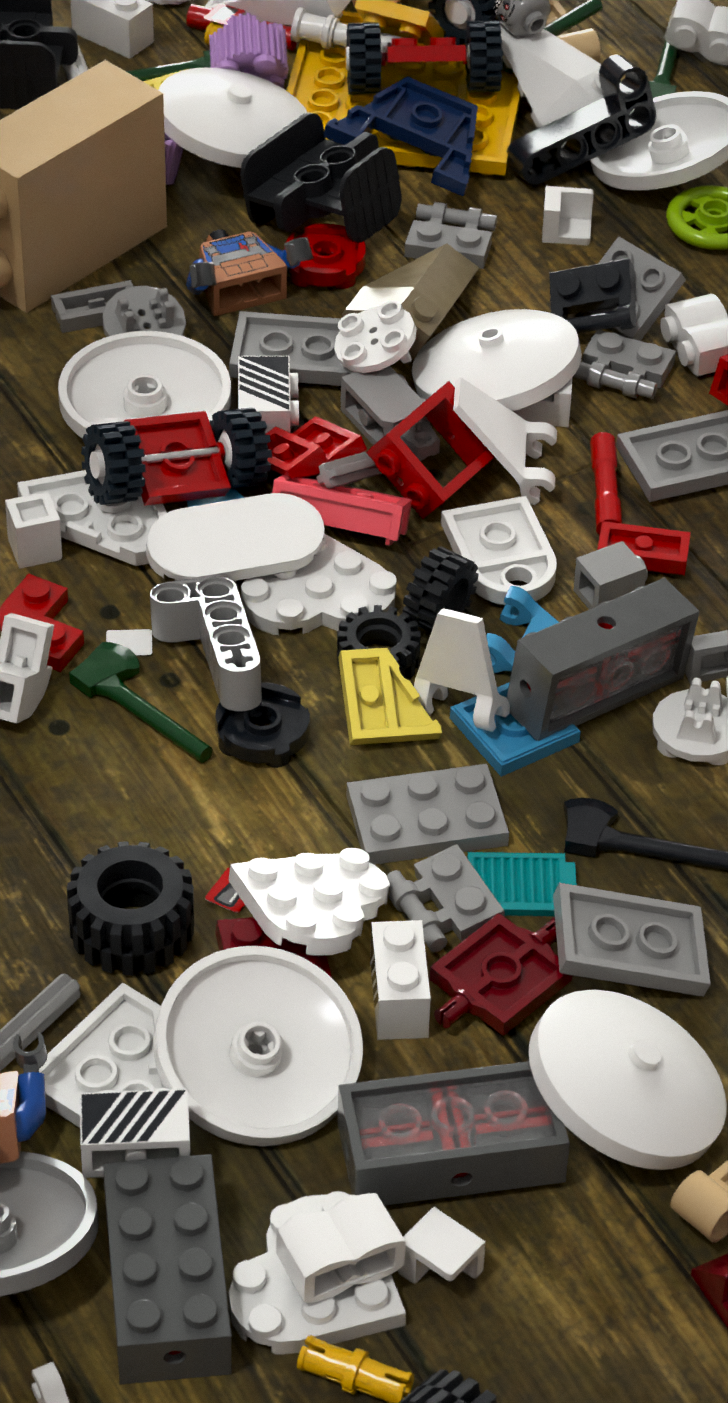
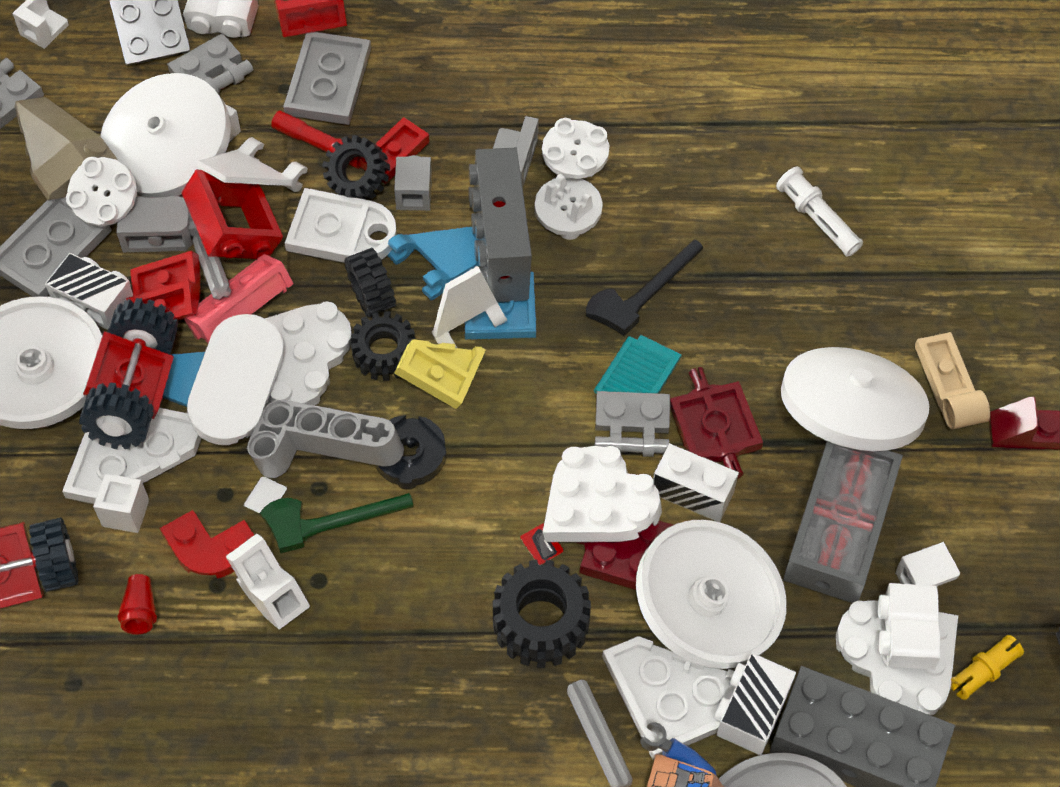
camera: 60 degrees left, 15 degrees up
light grey plate [346,764,509,865] -> none
black plate [549,258,636,334] -> none
light grey plate [553,883,711,997] -> none
none -> black tyre [323,135,390,200]

